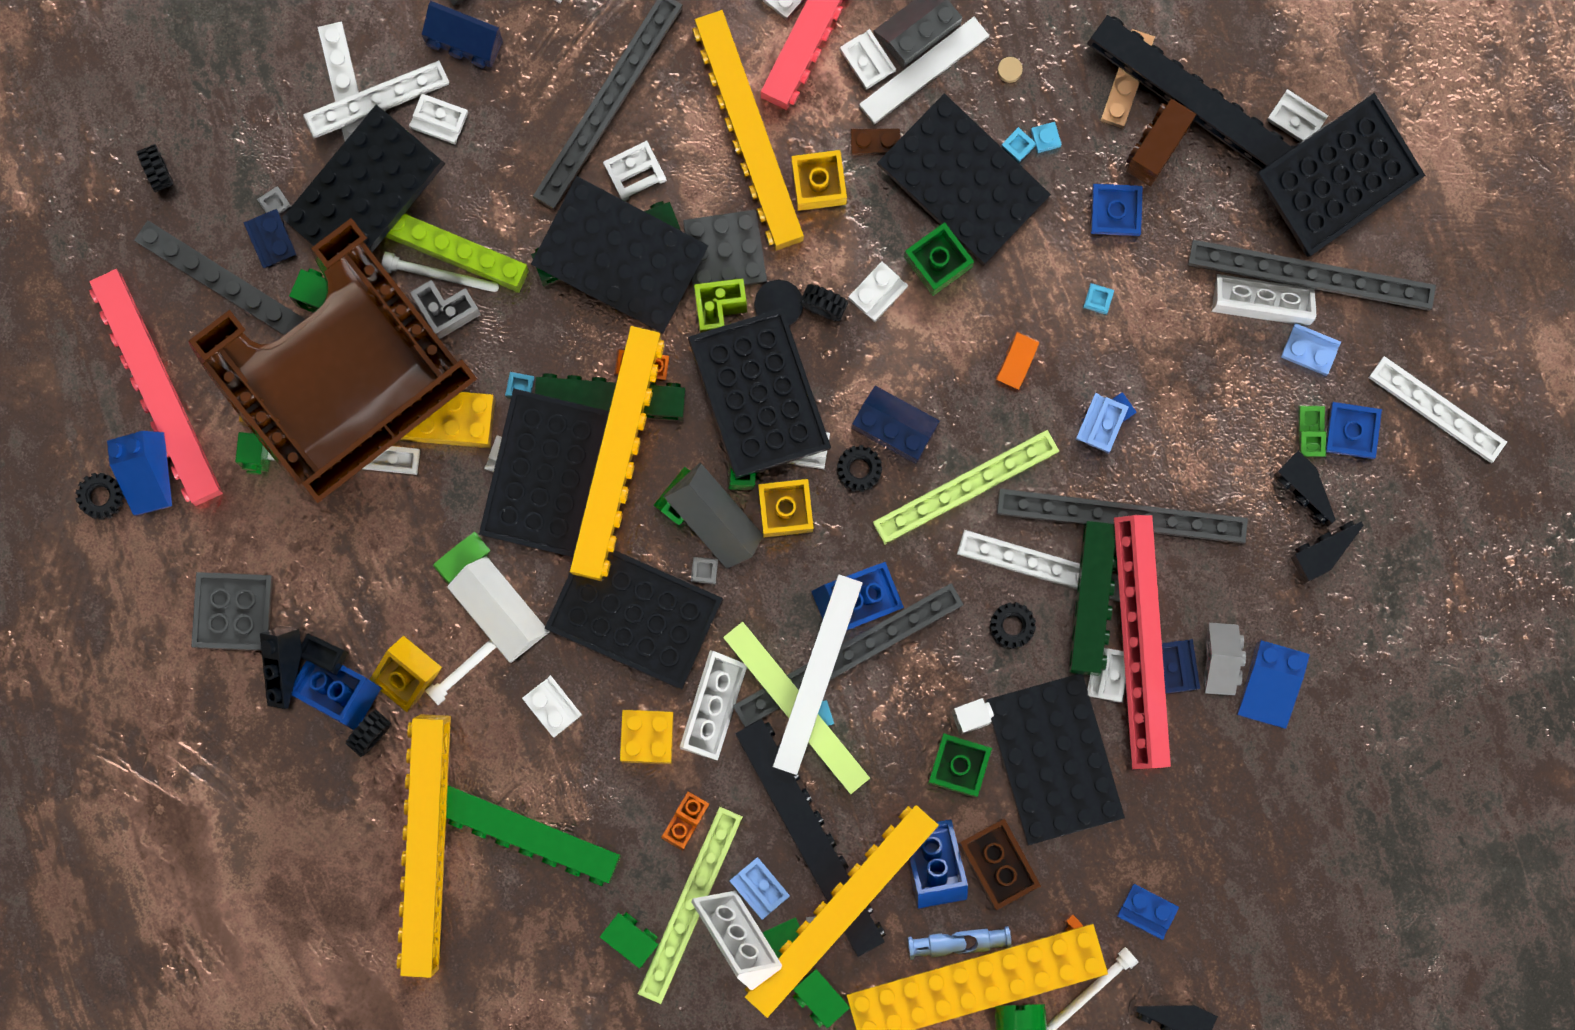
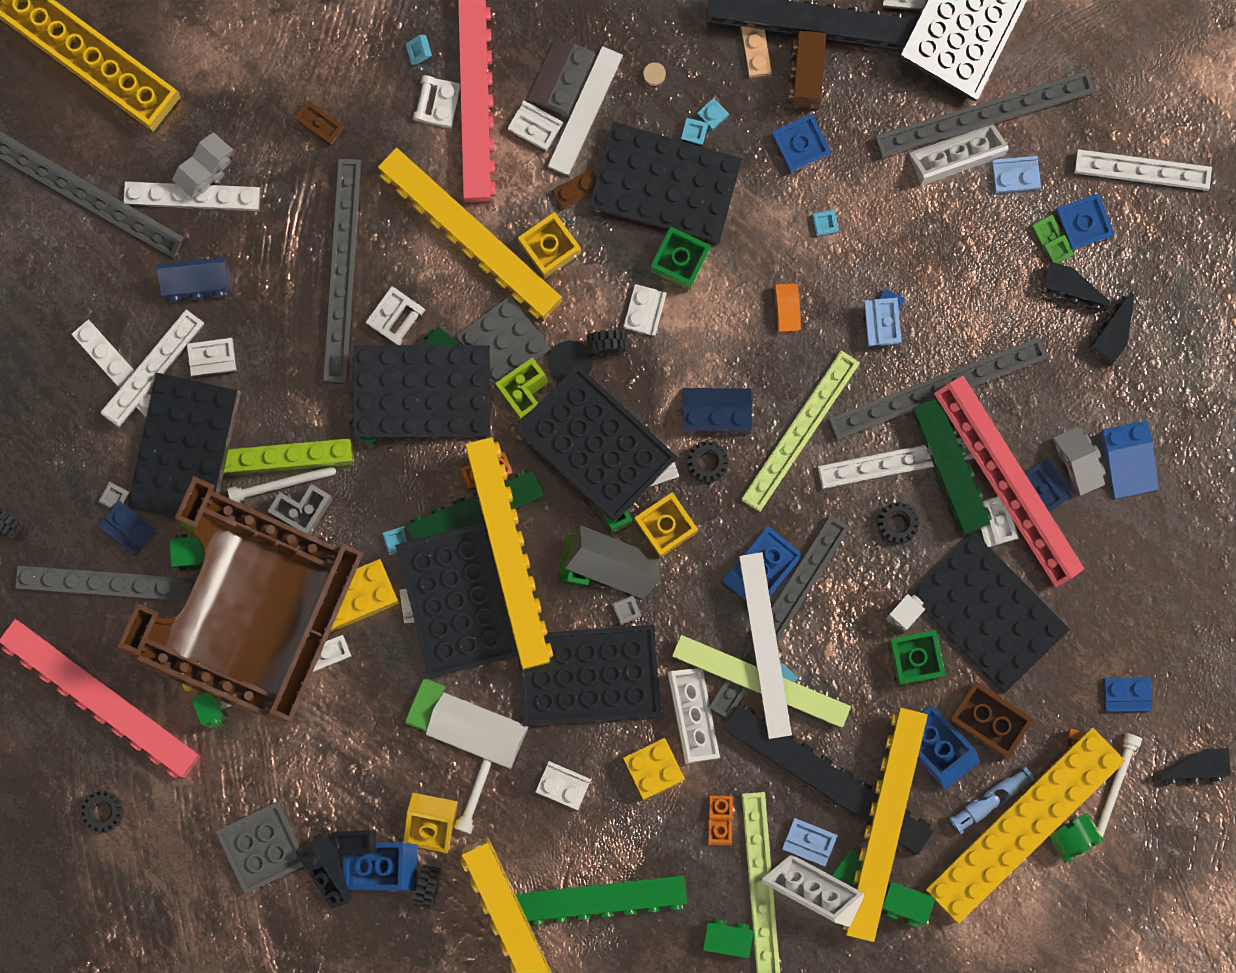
camera: 25 degrees left, 0 degrees up
blue slope [107,431,172,515] -> none

